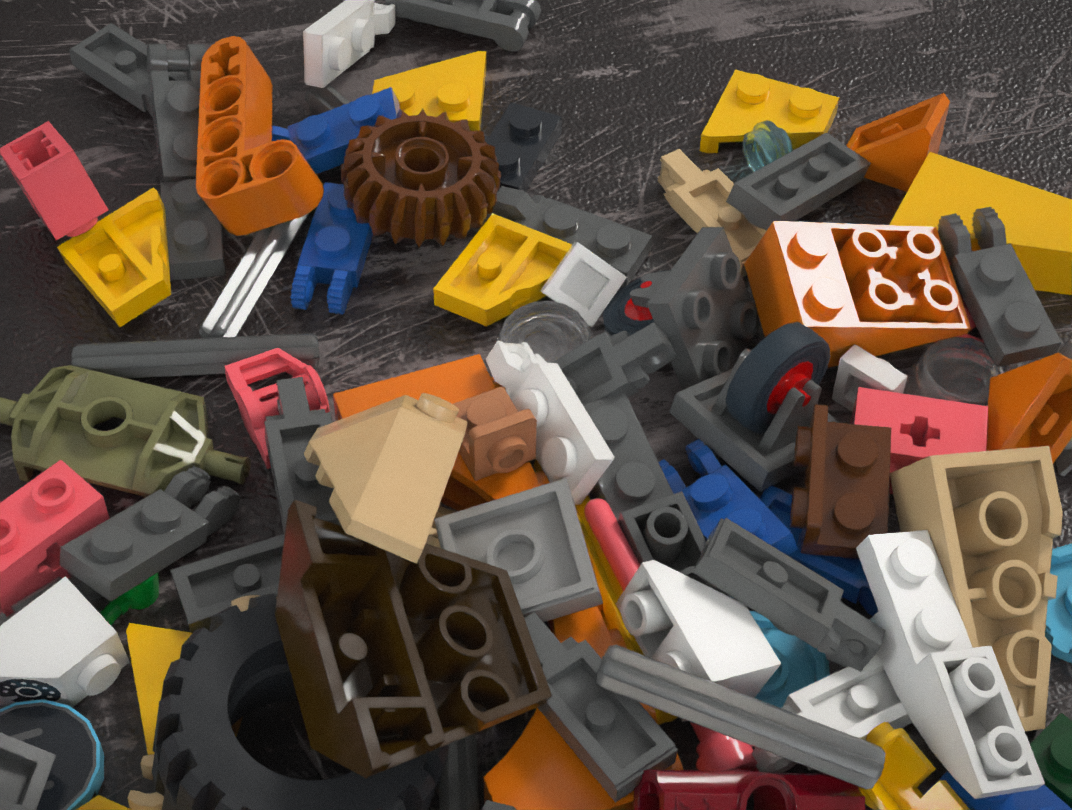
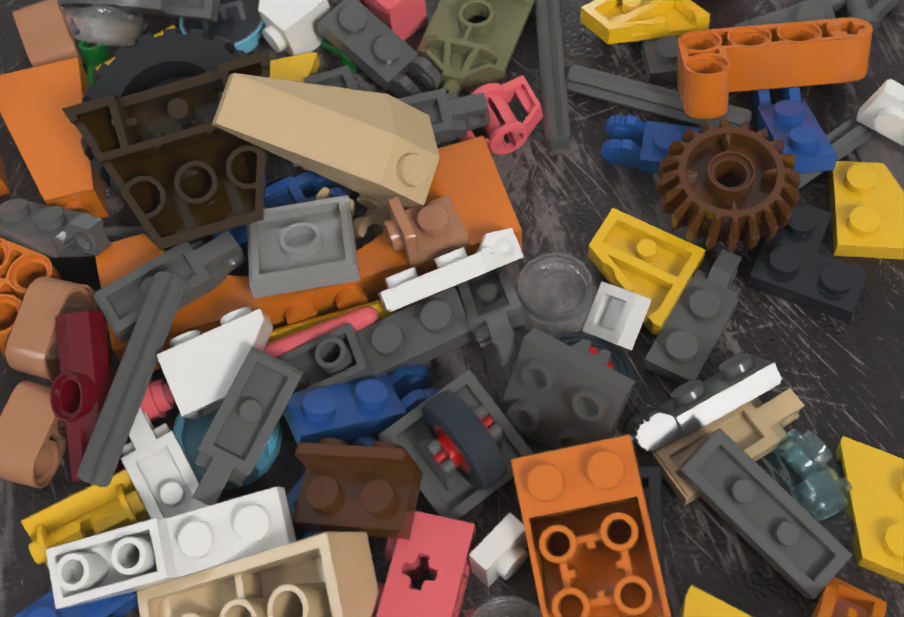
camera: 100 degrees right, 10 degrees up
none -> dark grey hinge [622,353,783,452]
none -> clear light blue plate [778,429,833,484]

